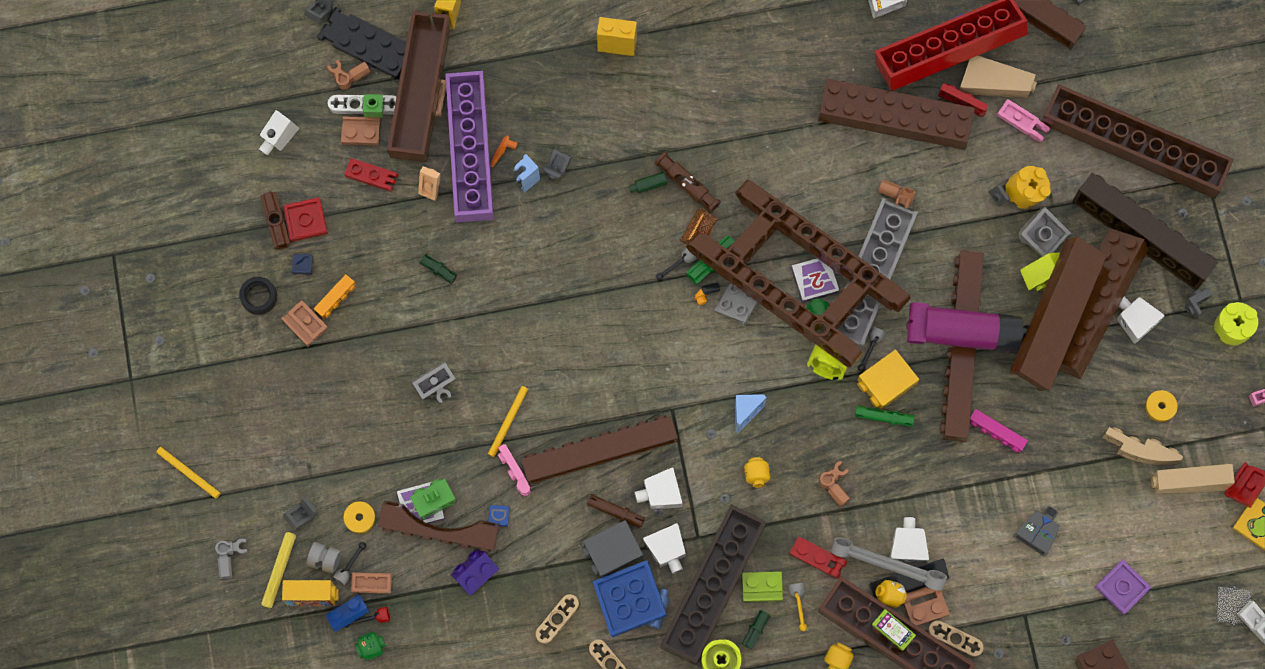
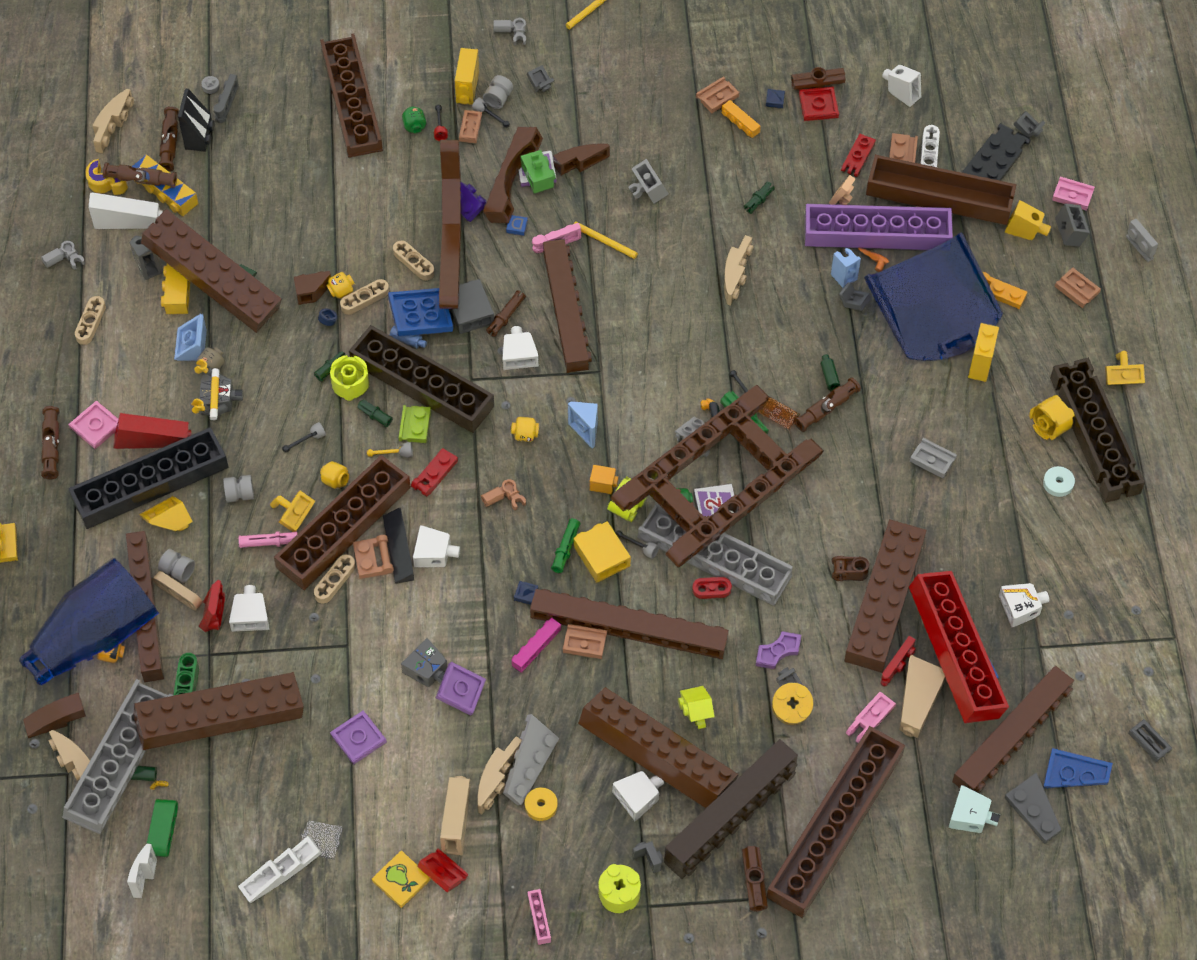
camera: 95 degrees right, 15 degrees down
black tyre [239,277,277,315] -> none
light yellow axle [261,532,296,608] -> none
blue plate [326,594,370,632] -> none
nougat bar [327,60,371,90] -> none
yellow piece [344,502,376,534] -> none
bright green plate [363,94,384,117] -> none
white torso [643,523,686,574] -> none
light grey piece [831,537,947,590] -> none
tile [872,609,916,651] -> none
yellow head [876,580,907,608] -> none
nougat bar [878,180,916,209] -> none
magenta piece [906,302,1029,354] -> none
reddish brown tile [1010,236,1107,391] -> none
light grey slope [1018,207,1071,257] -> none
none -> medium lavender tile [436,662,486,716]
none -> reddish brown beam [439,140,461,309]
none -> light grey wing [503,714,559,805]
none -> dark blue tile [514,581,539,605]
none -> reddish brown slope [553,144,610,176]
none -> nougat plate [563,624,607,659]
none -> light orange brick [590,465,619,494]
none -> red plate [692,577,732,599]
none -> tan slope [724,235,754,306]
none -> reddish brown piece [742,846,768,912]
none -> medium lavender tile [756,632,801,669]
none -> reddish brown piece [832,556,869,581]
none -> clear blue windscreen [864,232,1003,361]
none -> light grey plate [910,438,957,478]
none -> light aqua torso [948,785,1000,833]
none -> light orange plate [973,272,1027,309]

